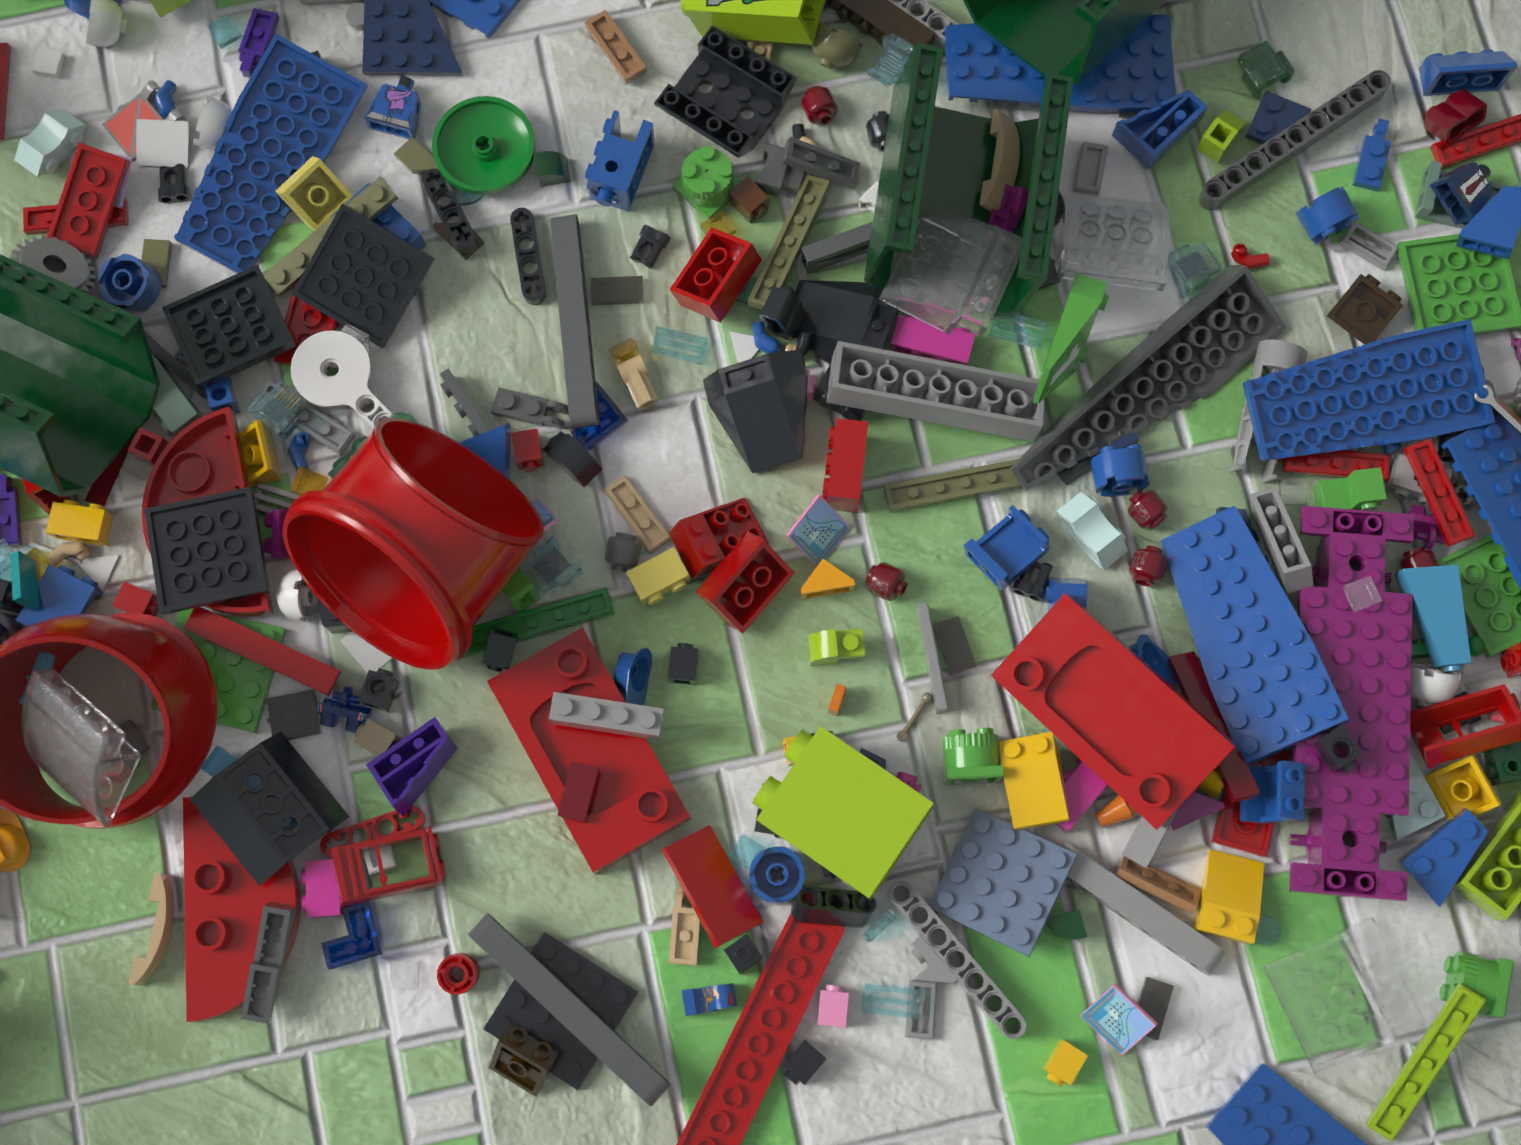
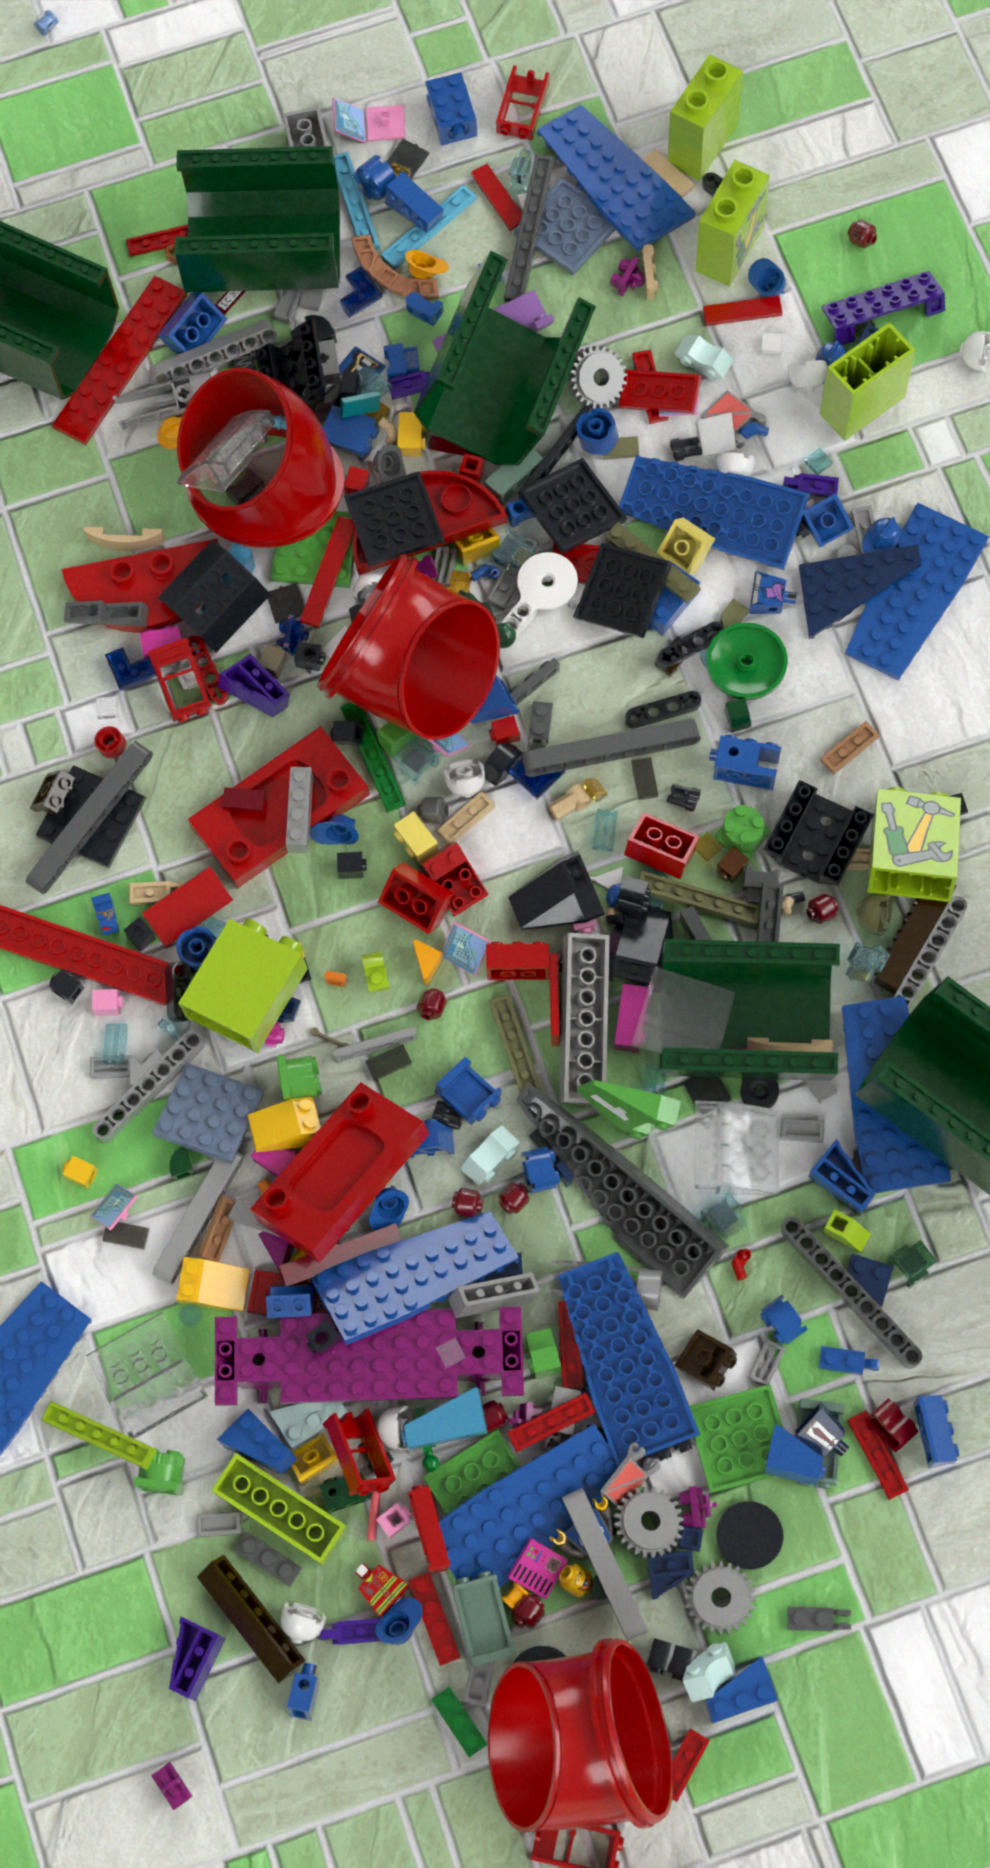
camera: 85 degrees right, 5 degrees down
none -> dark grey piece [373,444,406,483]
none -> white cylinder [444,759,485,798]
none -> red tile [549,953,560,1046]
none -> blue slope [802,493,854,548]

